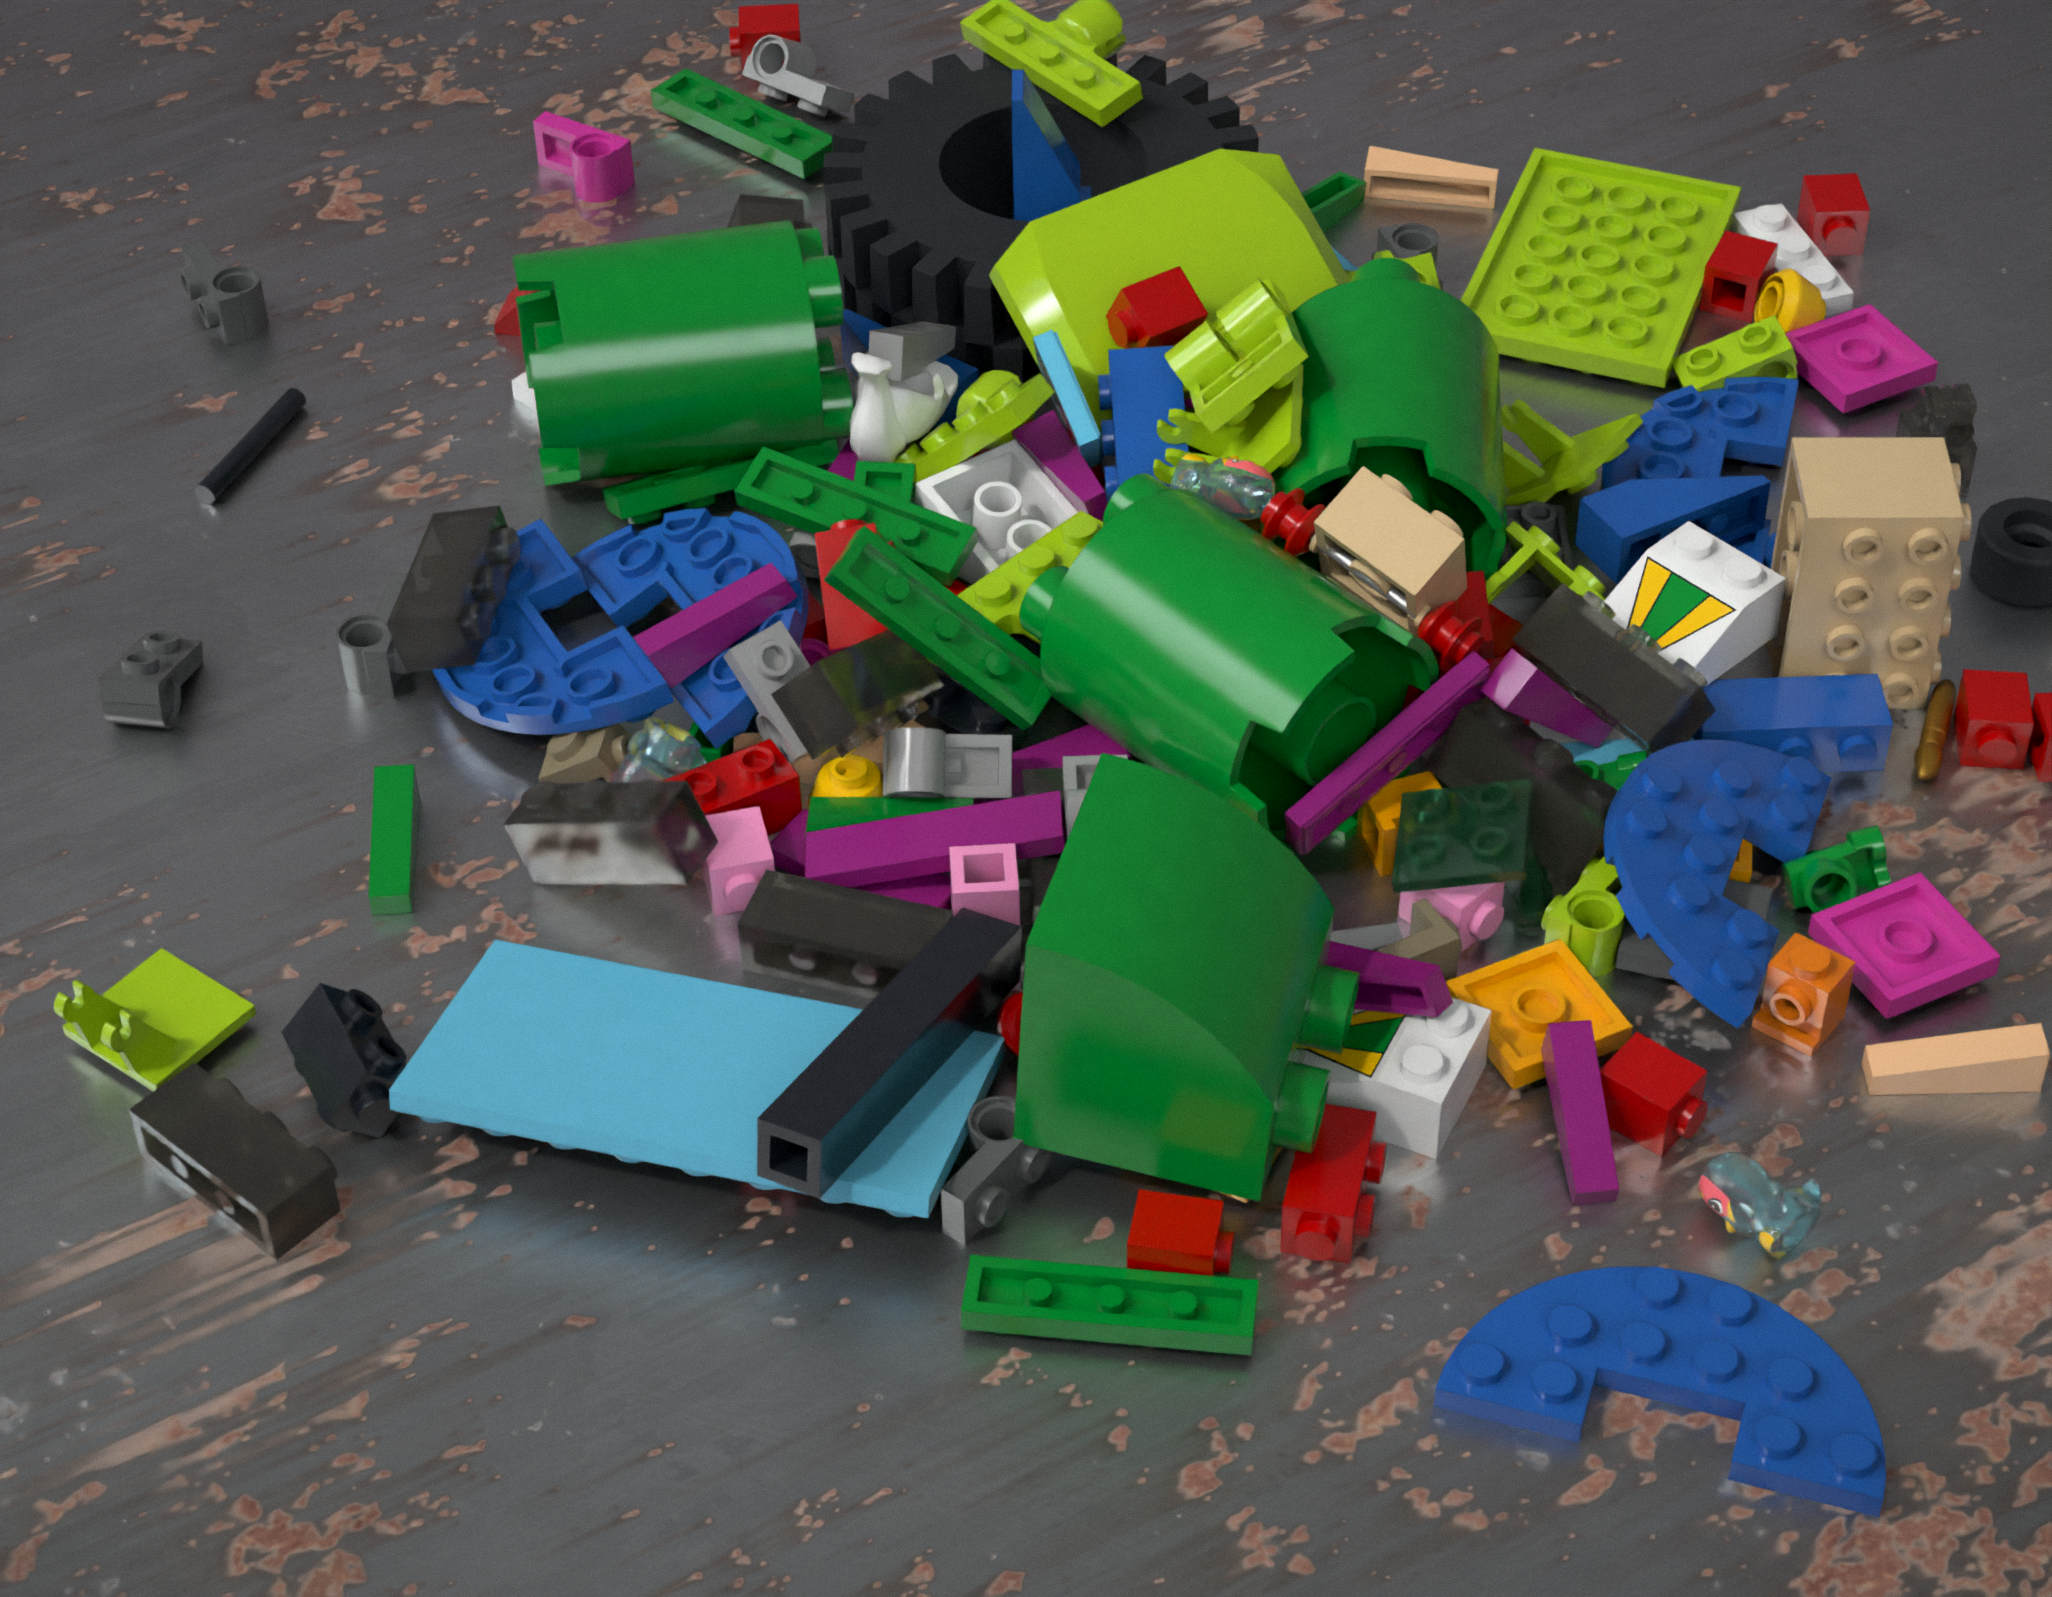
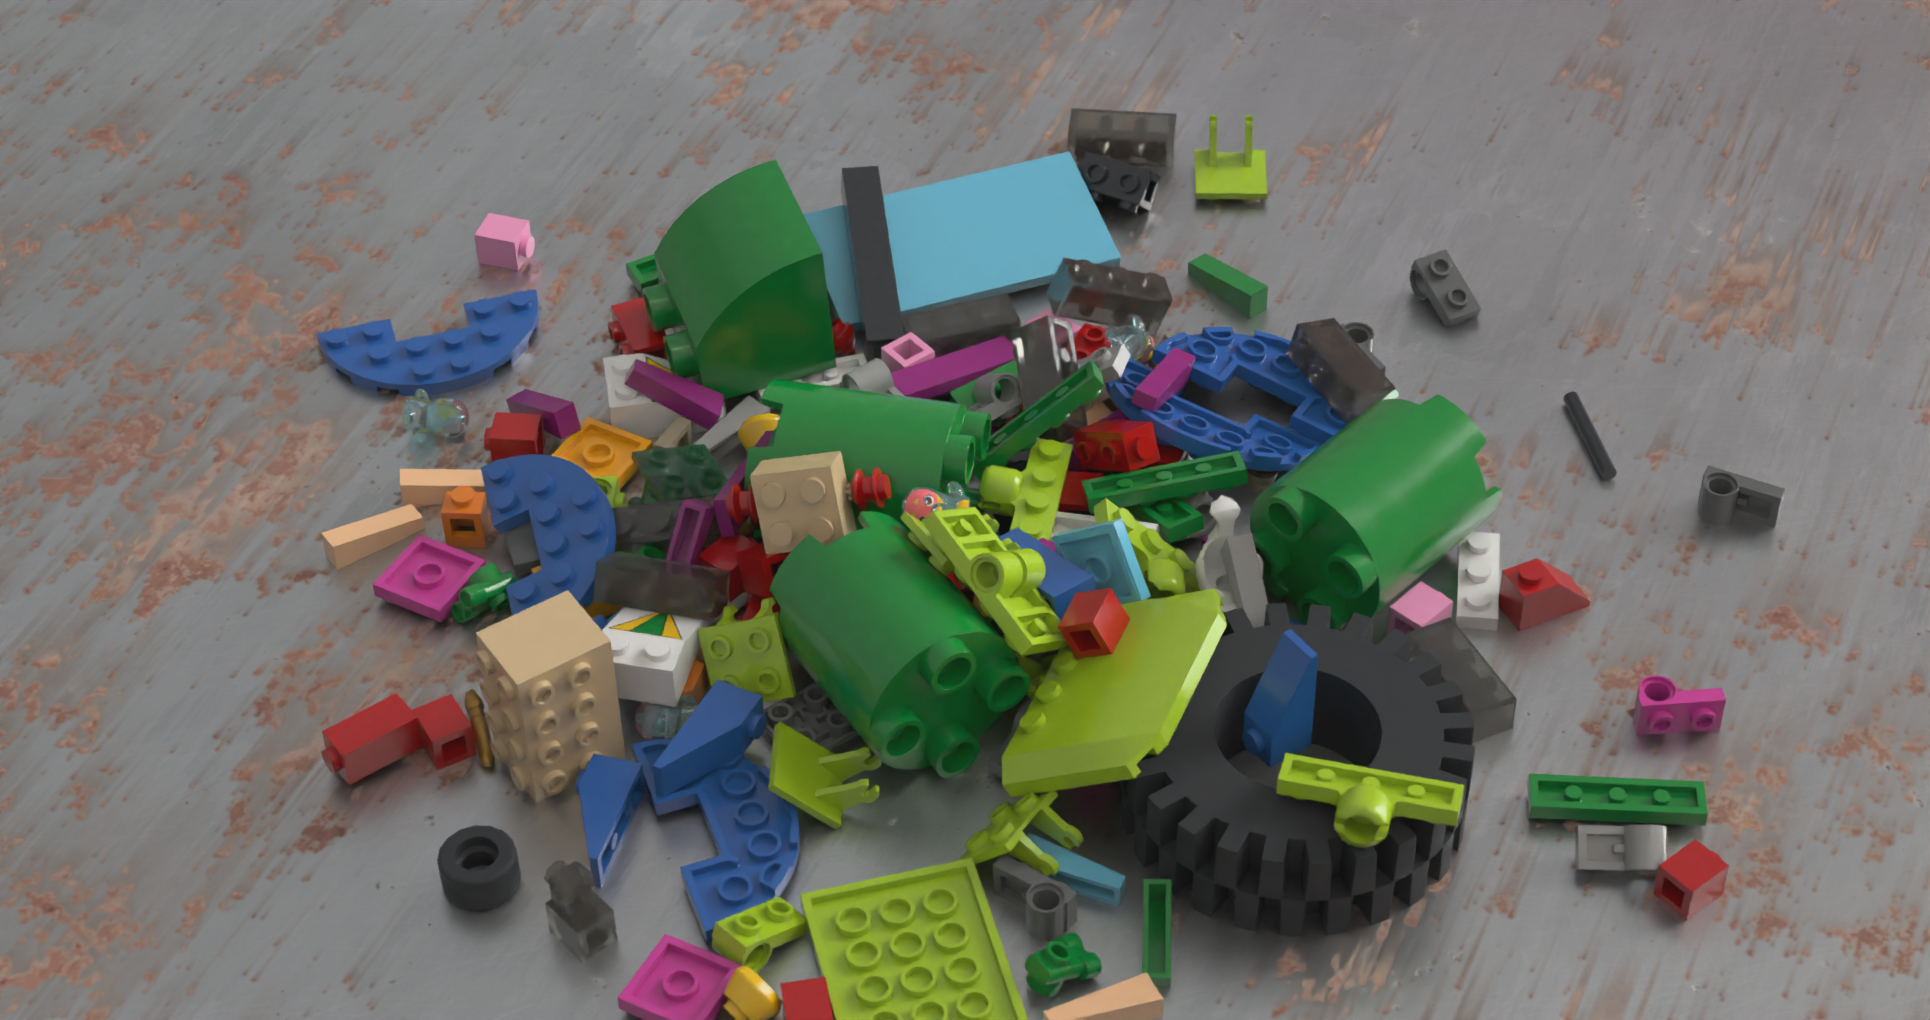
camera: 145 degrees right, 0 degrees up
none -> light nougat piece [399,469,487,507]
none -> bright pink brick [474,213,535,271]
none -> green plate [1025,932,1102,997]

